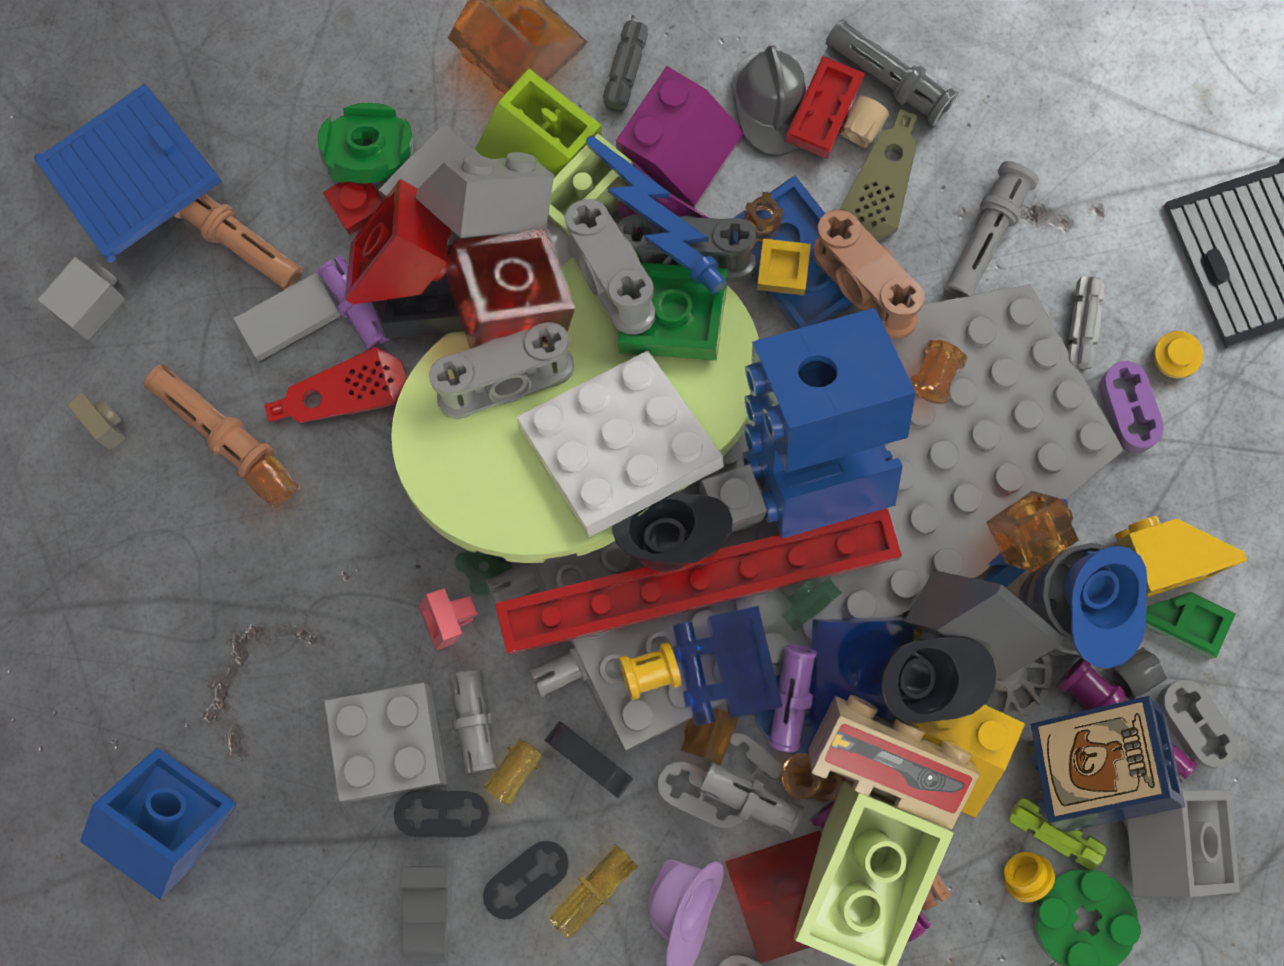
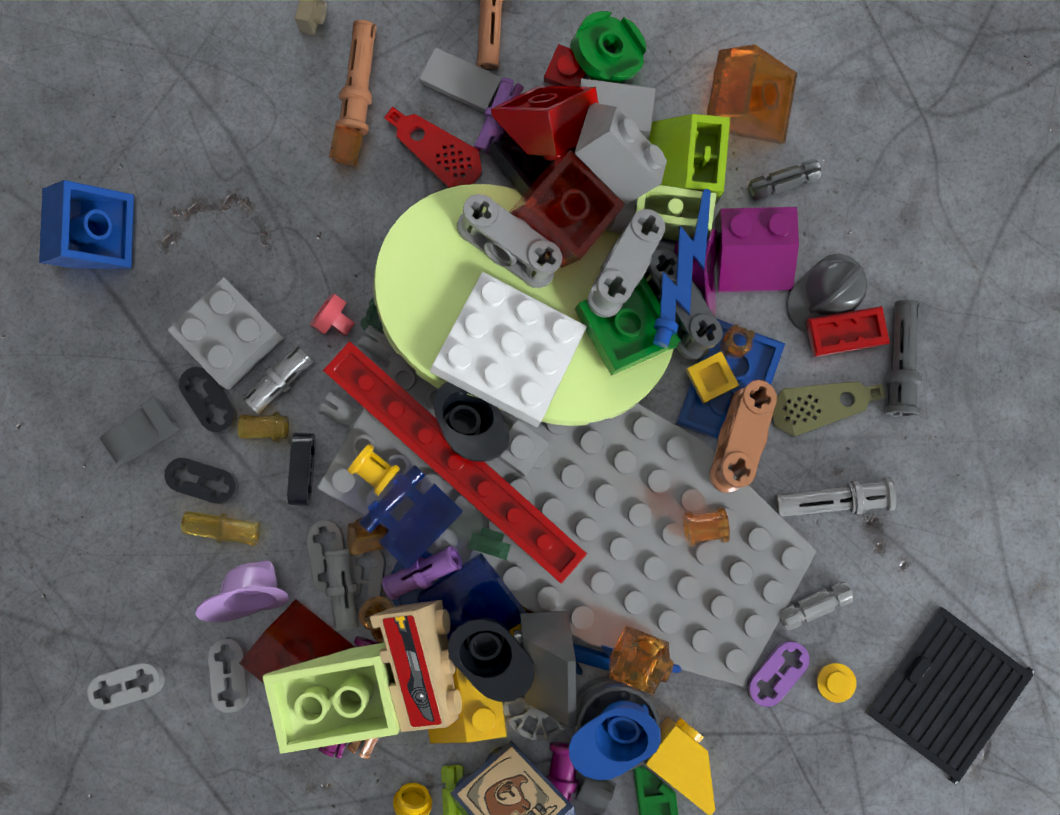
camera: 50 degrees right, 5 degrees up
blue piece [743,308,916,539] -> none
tan hose [840,96,889,148] -> none

